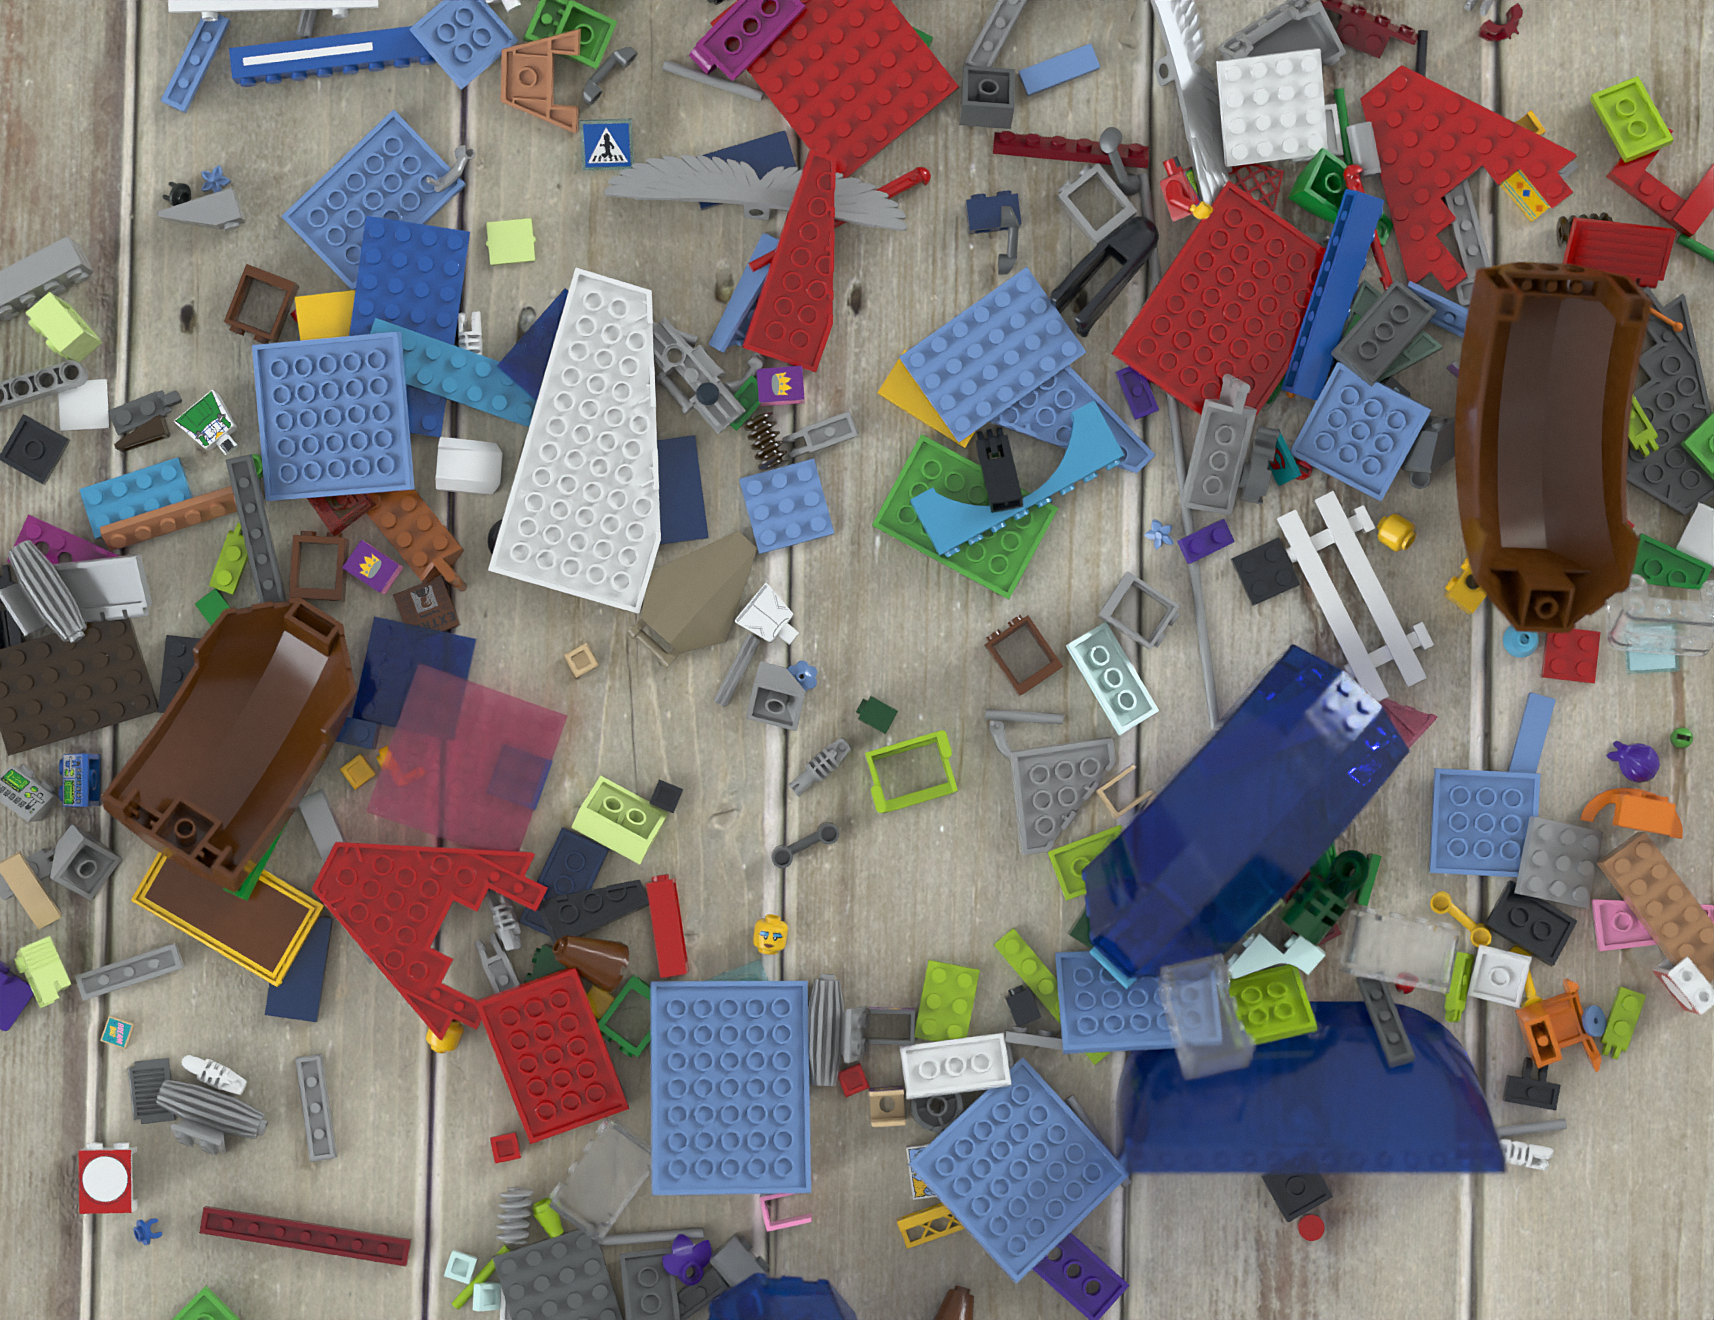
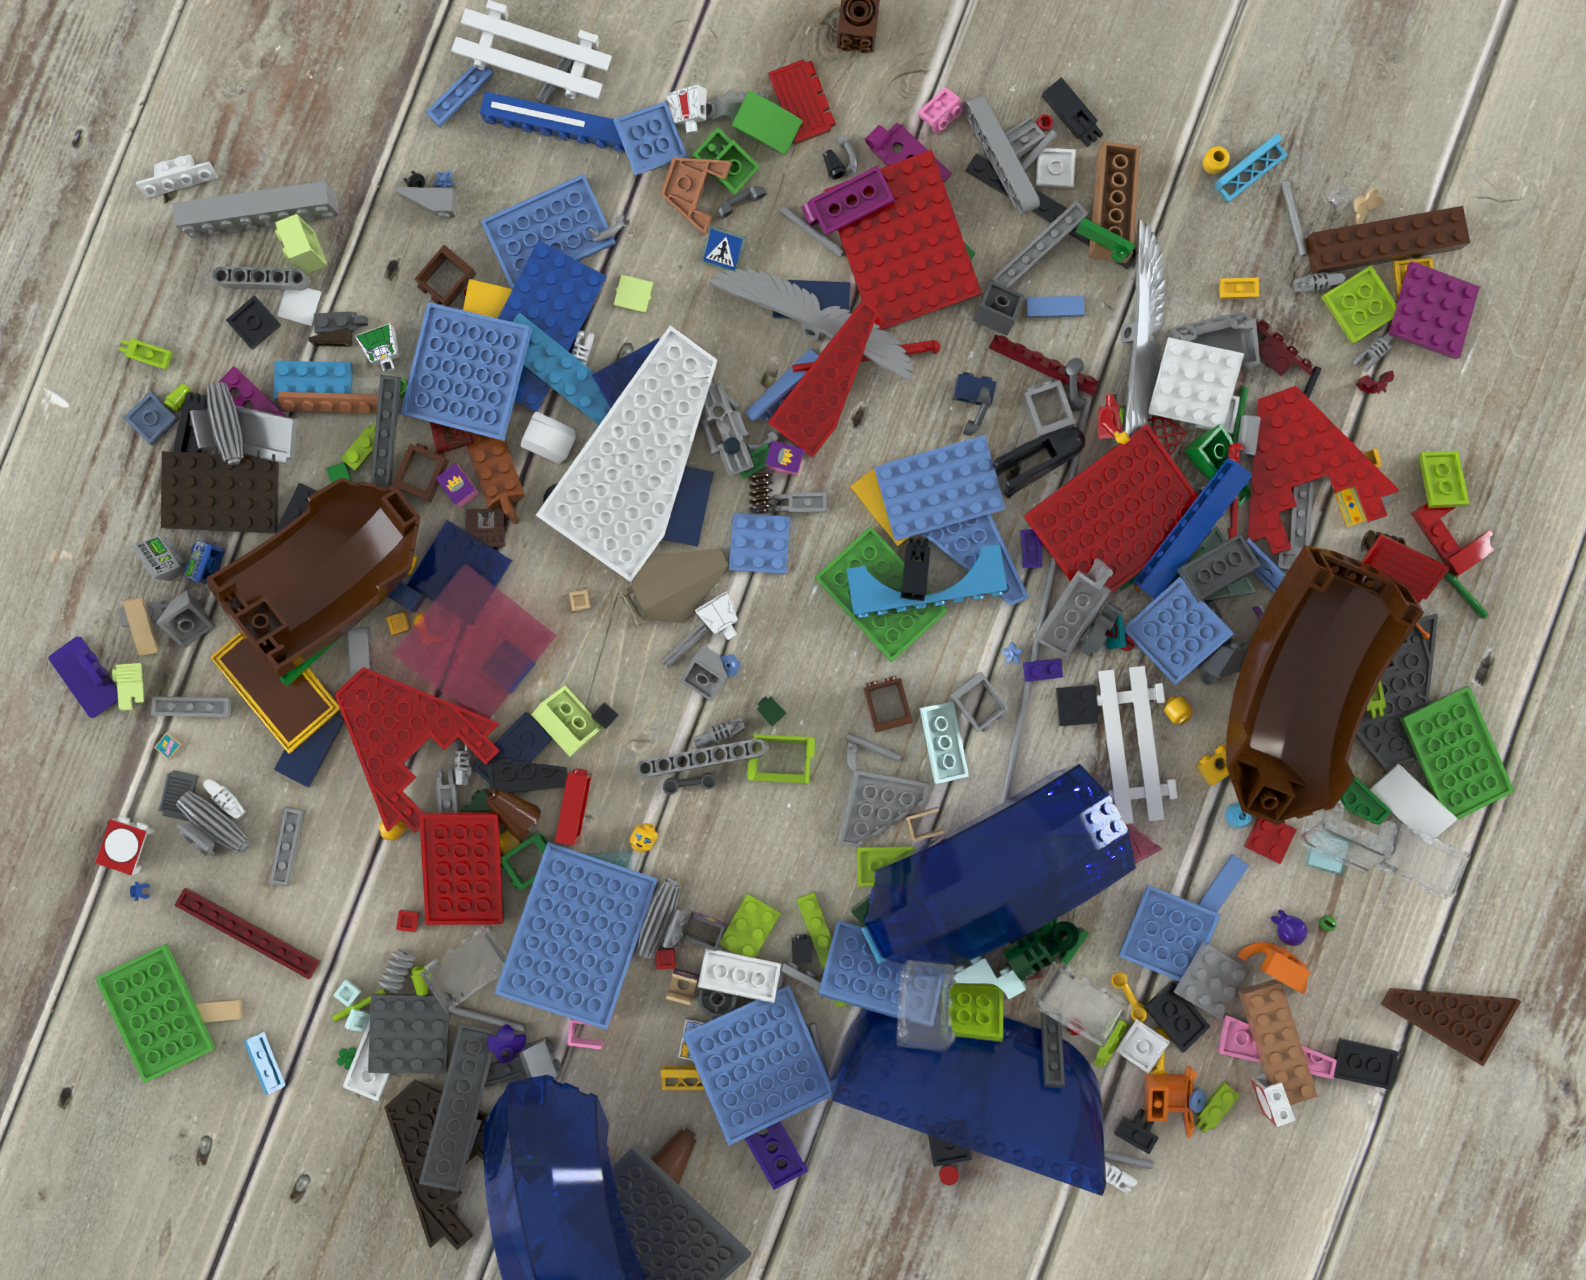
camera: 20 degrees right, 0 degrees up
none -> light grey beam [636,739,769,777]

